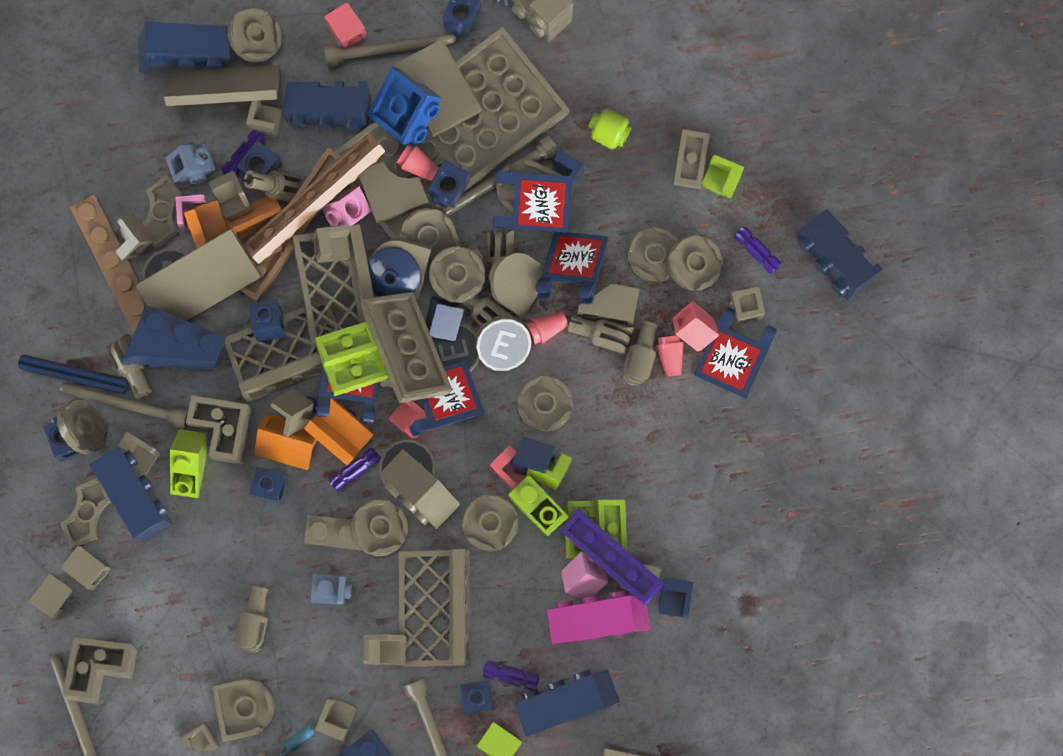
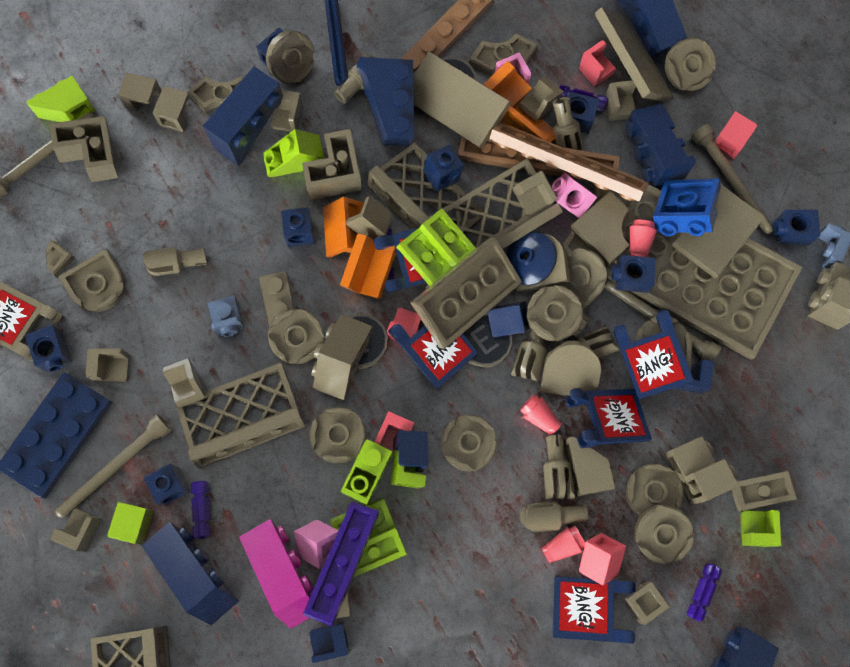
camera: 65 degrees right, 5 degrees down
dark tan piece [59,382,189,430] -> none
dark tan panel [115,215,154,260] -> none
sand blue brick [165,142,215,185] -> none
medium azure piece [280,722,318,755] -> none
dark purple axle [329,448,380,491] -> none
tile [475,315,532,371] -> none
lime head [588,108,631,149] -> none
none -> lime slope [26,76,96,122]
none -> coral panel [579,40,616,87]
none -> dark tan brick [664,436,739,506]

